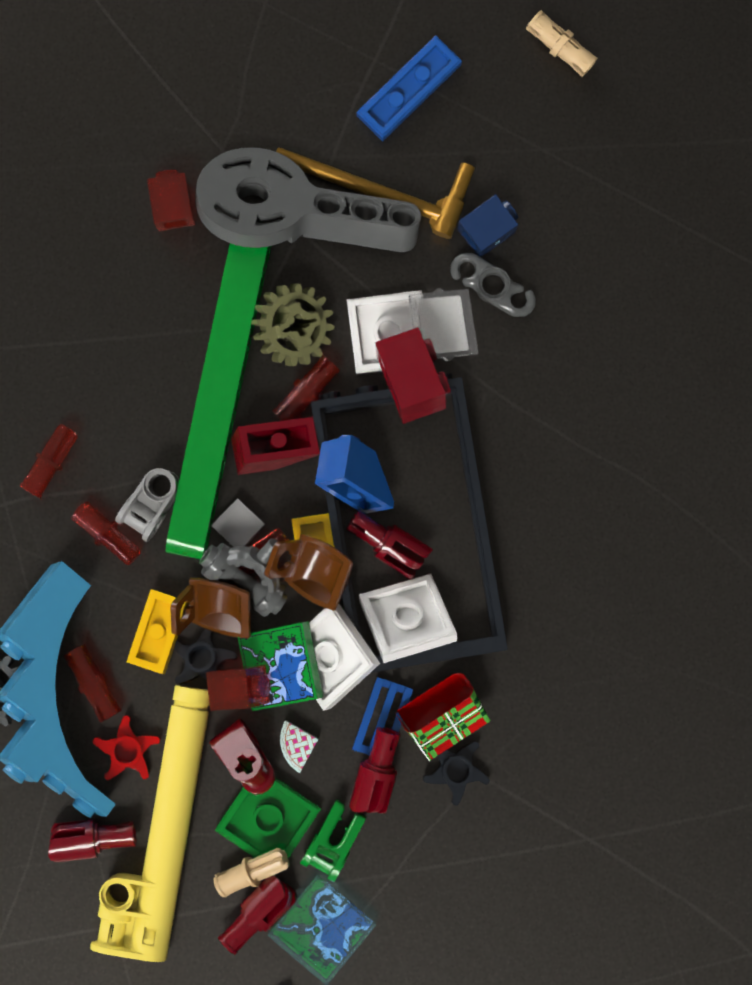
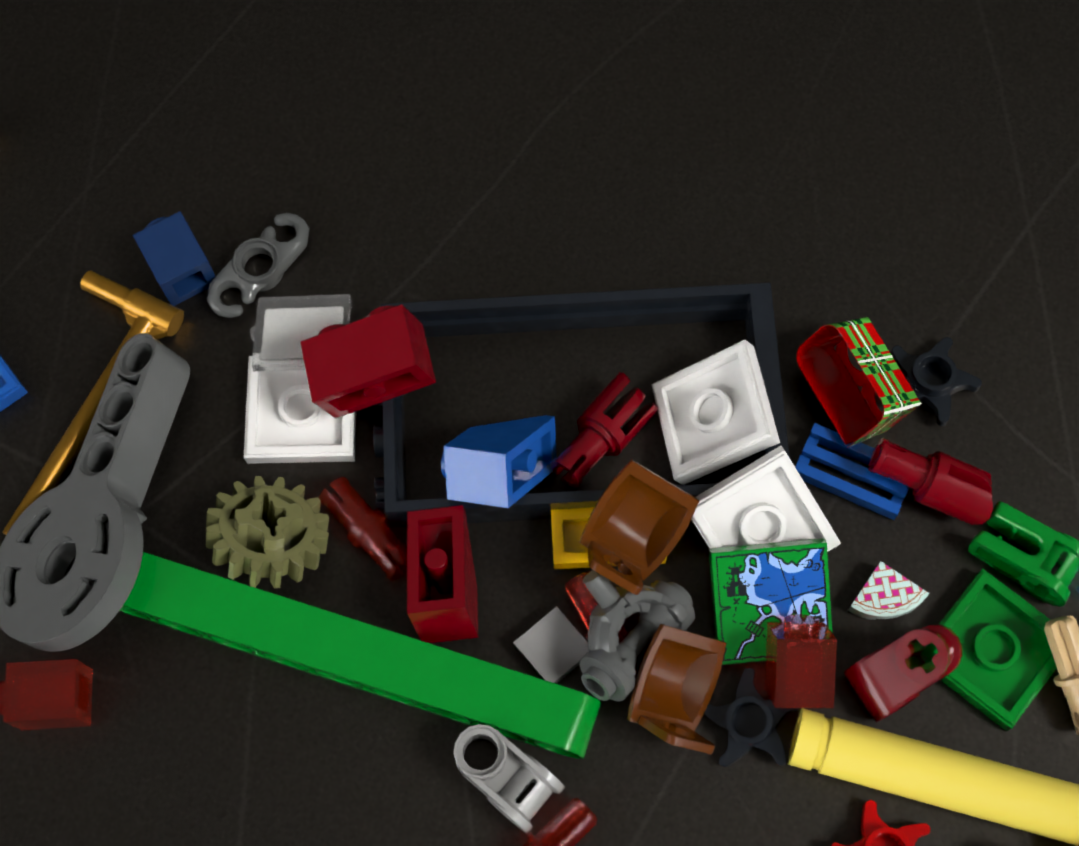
camera: 80 degrees left, 15 degrees down
yellow plate [127,589,189,674] -> none

